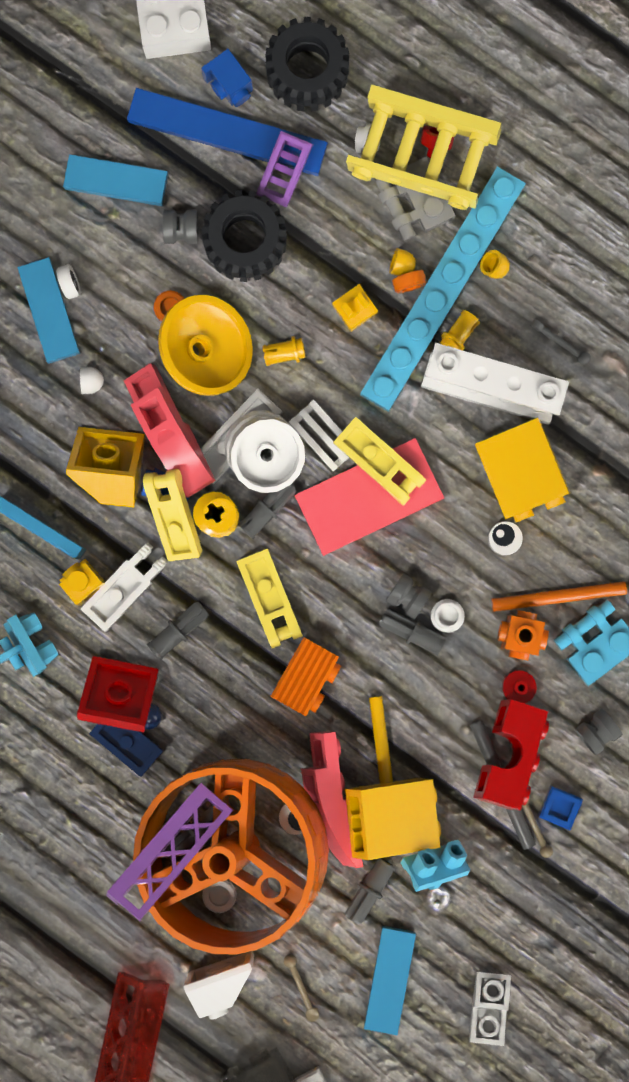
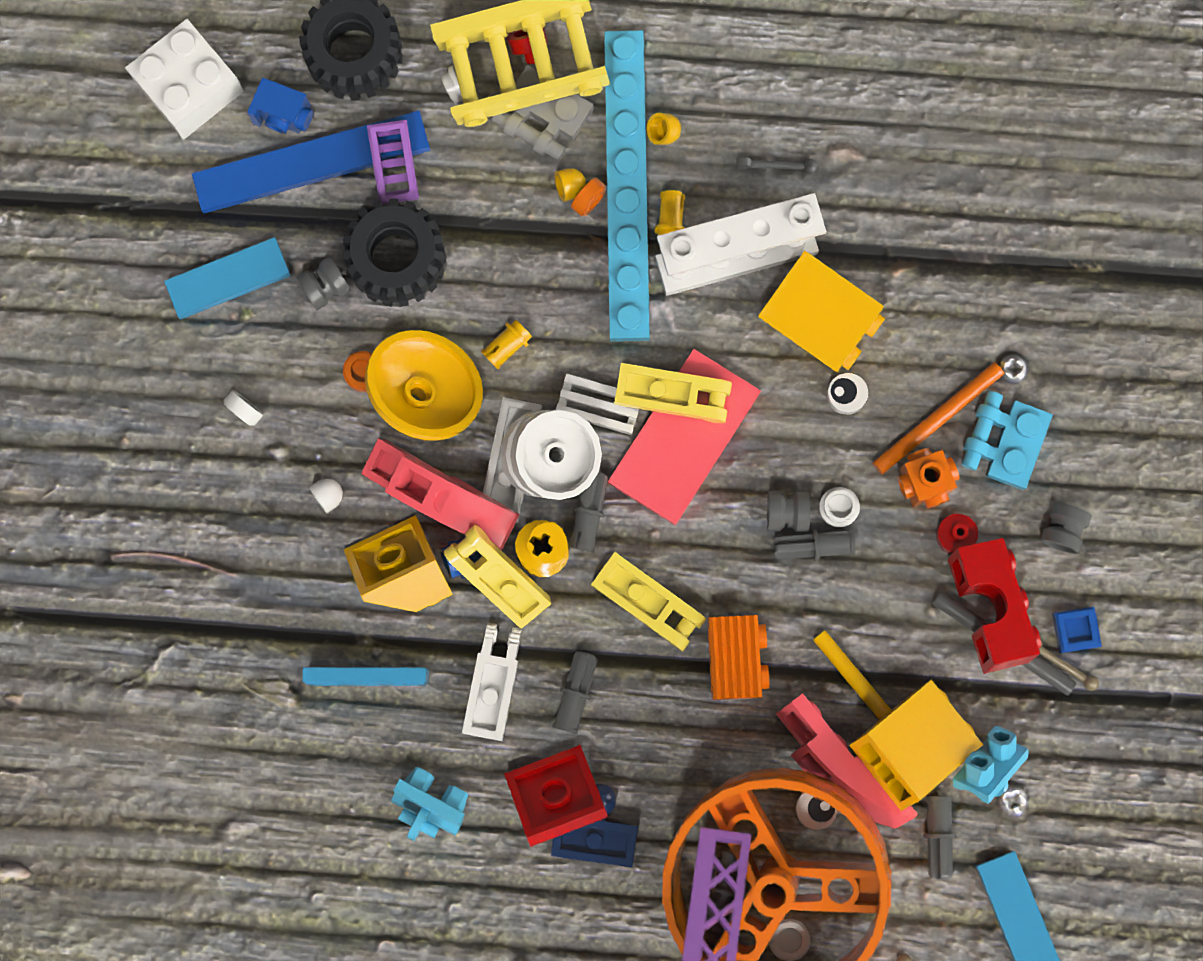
camera: 30 degrees left, 5 degrees down
dark azure tile [17,257,80,364] -> none
yellow brick [59,559,105,606] -> none
yellow tile [332,284,378,332] -> none
white slope [469,972,511,1046] -> none

